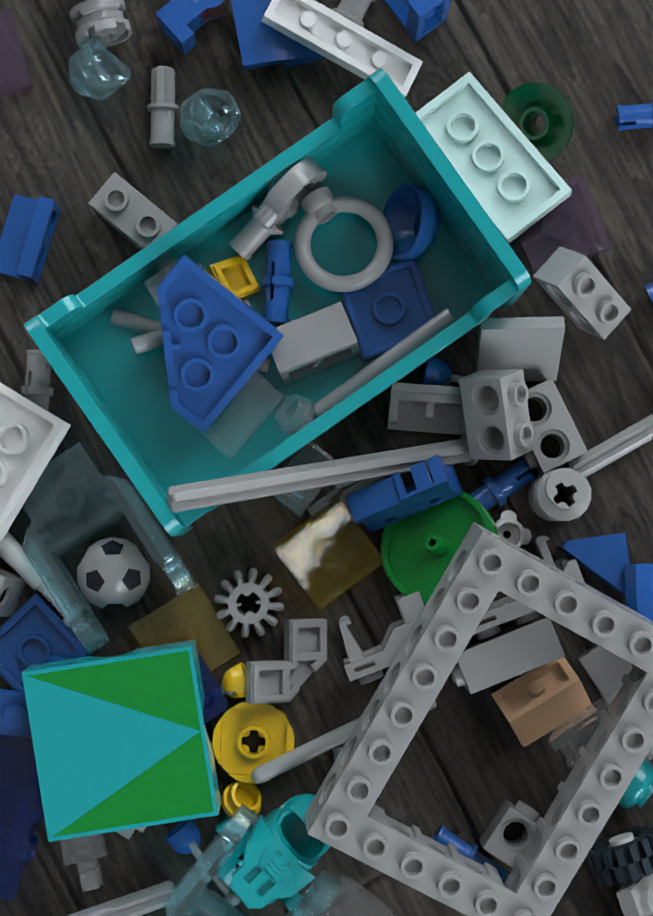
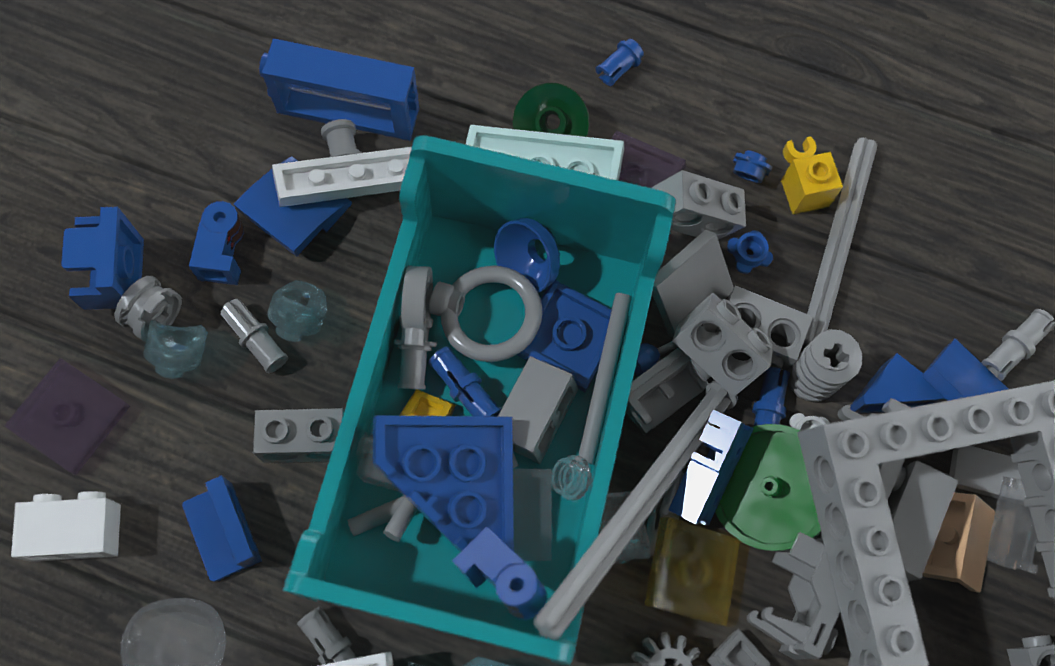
camera: 45 degrees left, 15 degrees down
none -> blue leg [452,527,547,620]
none -> blue plate [727,231,773,274]

